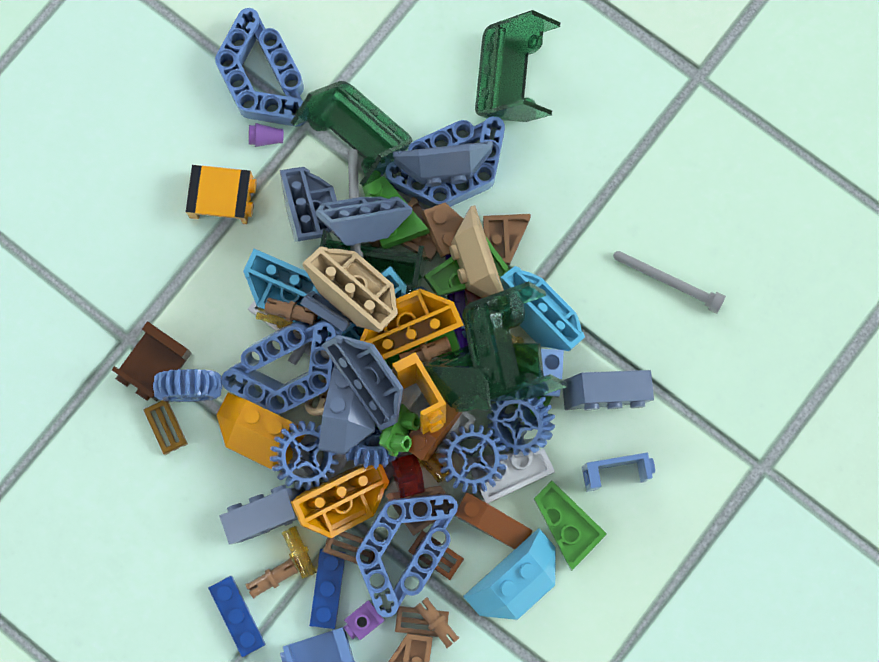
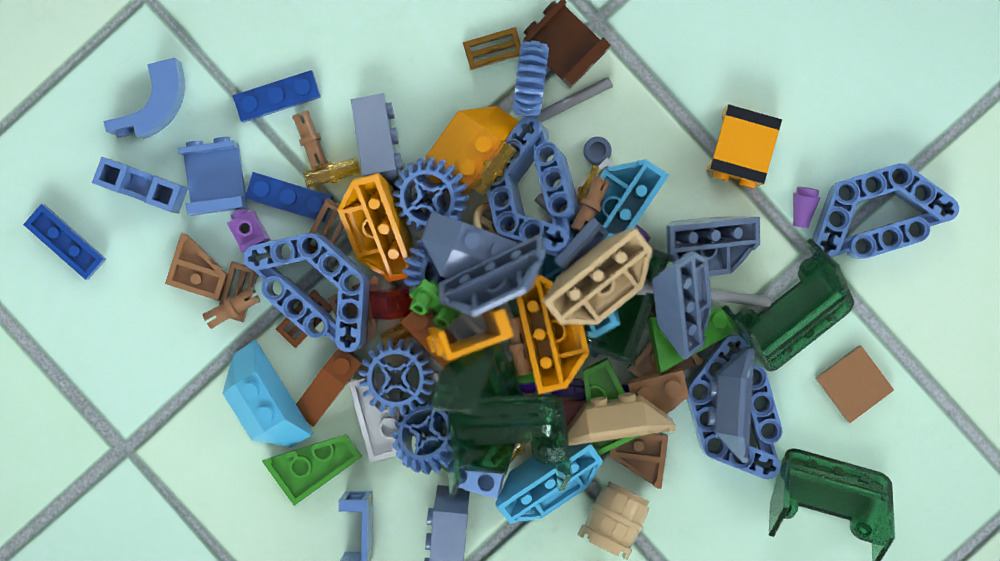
camera: 100 degrees right, 10 degrees up
none -> clear yellow pin [469,140,517,196]
none -> light grey bar [535,77,613,123]
none -> tan piece [577,481,650,560]
none -> sand blue tile [583,137,612,165]
none -> medium nougat tile [815,345,894,423]

